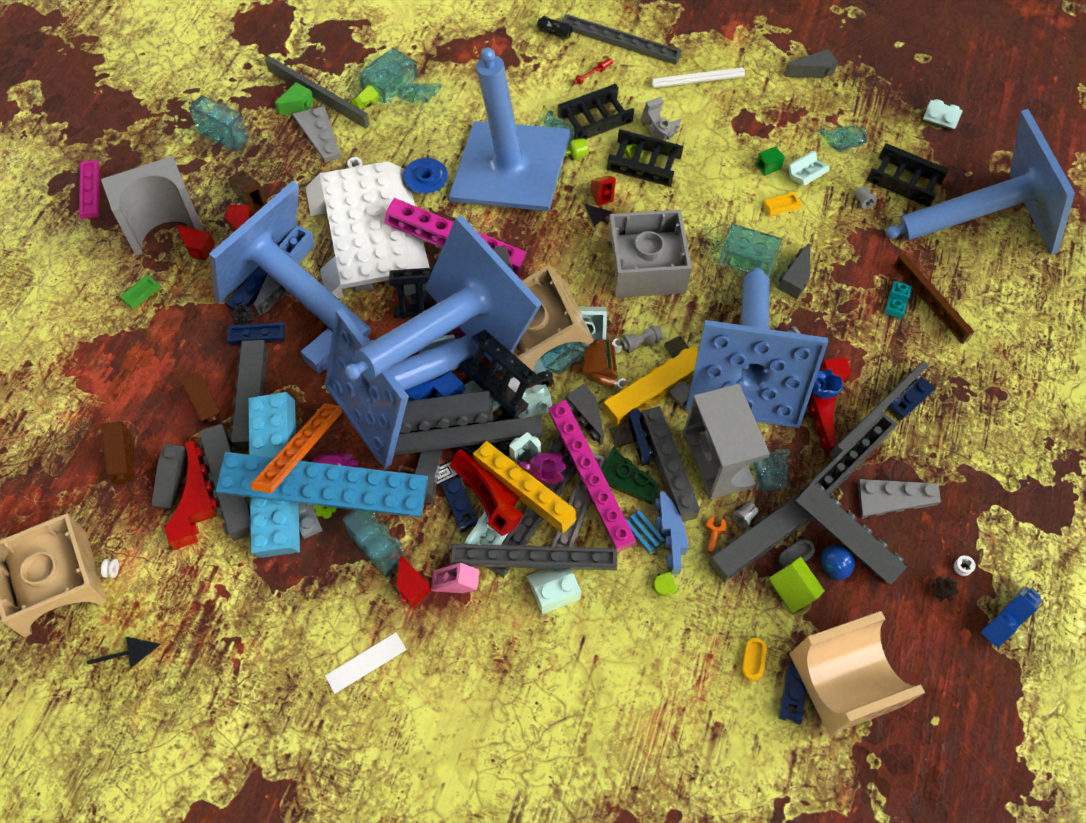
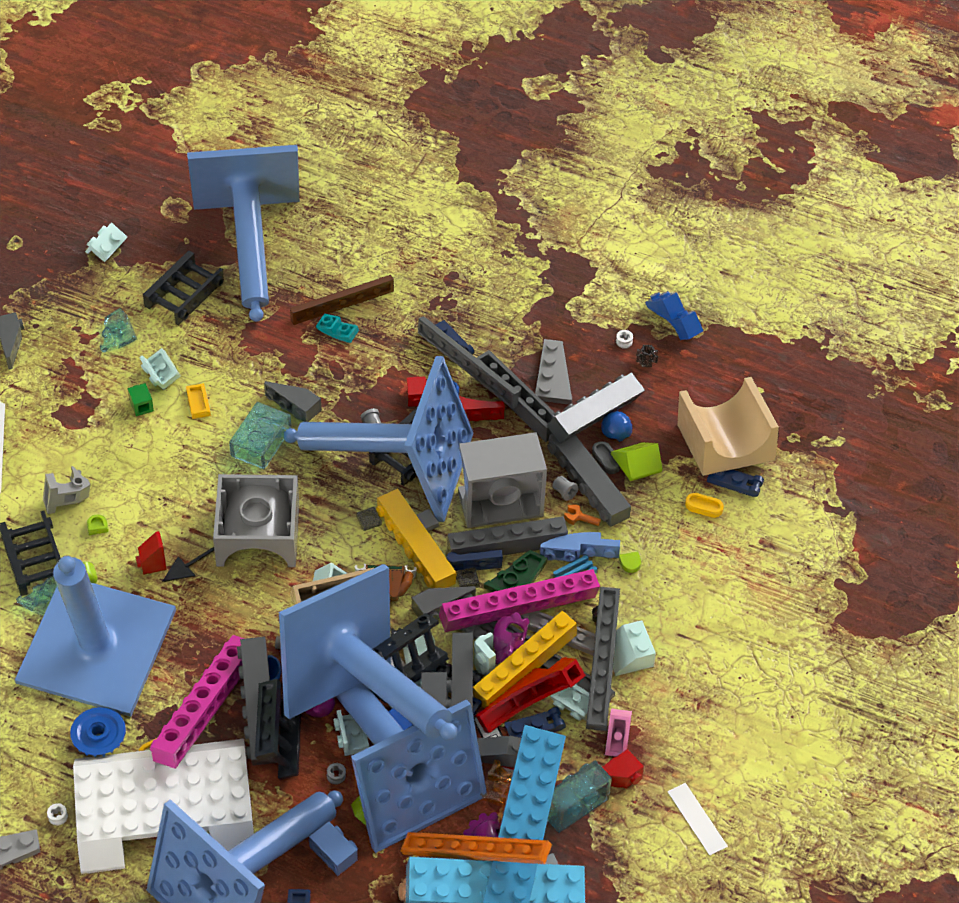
camera: 85 degrees left, 10 degrees down
black fence [607,129,684,187] -> none
light grey piece [621,325,663,353] -> none
light grey bush [854,186,877,209] -> none

